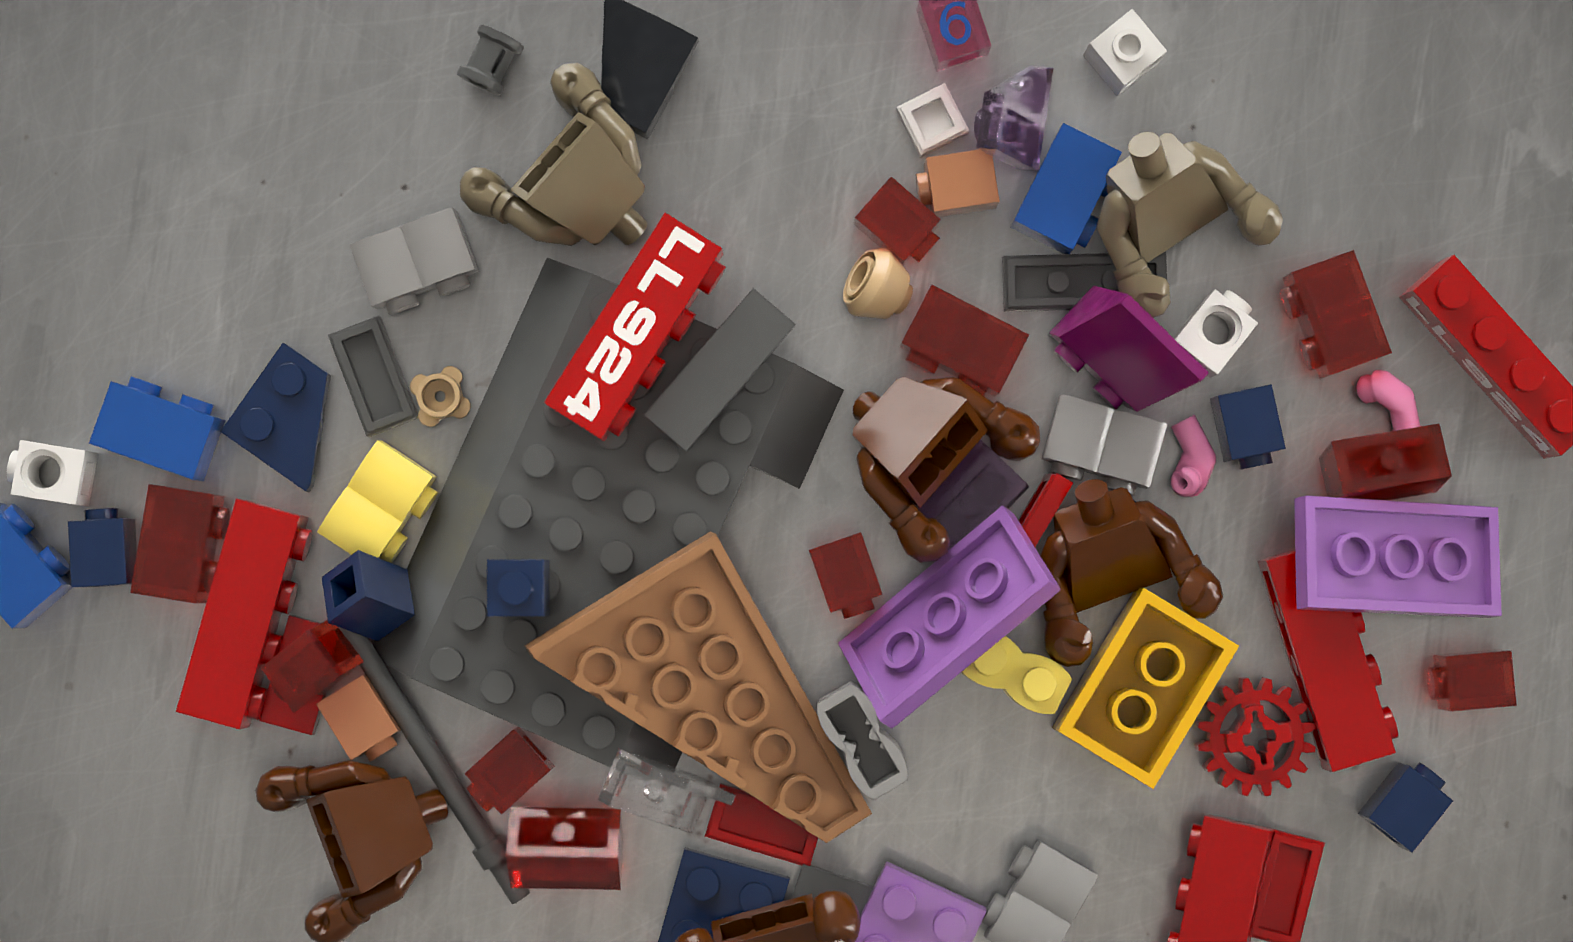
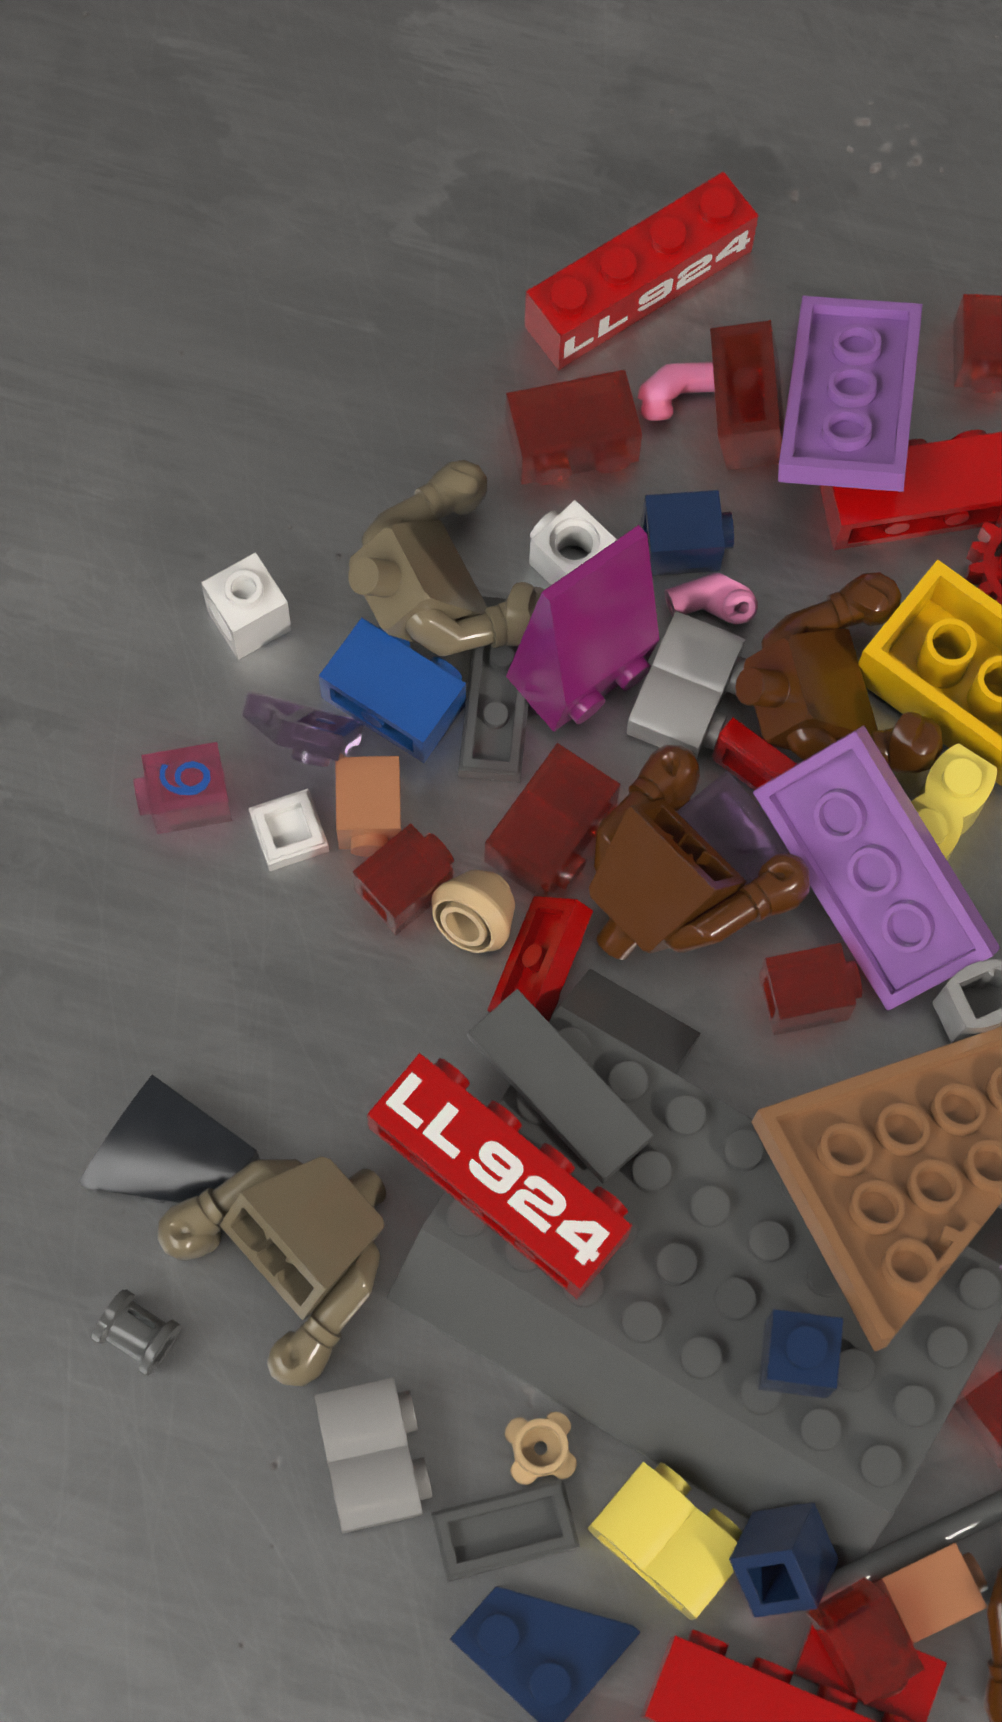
camera: 85 degrees left, 15 degrees down
none -> red plate [487,896,593,1022]

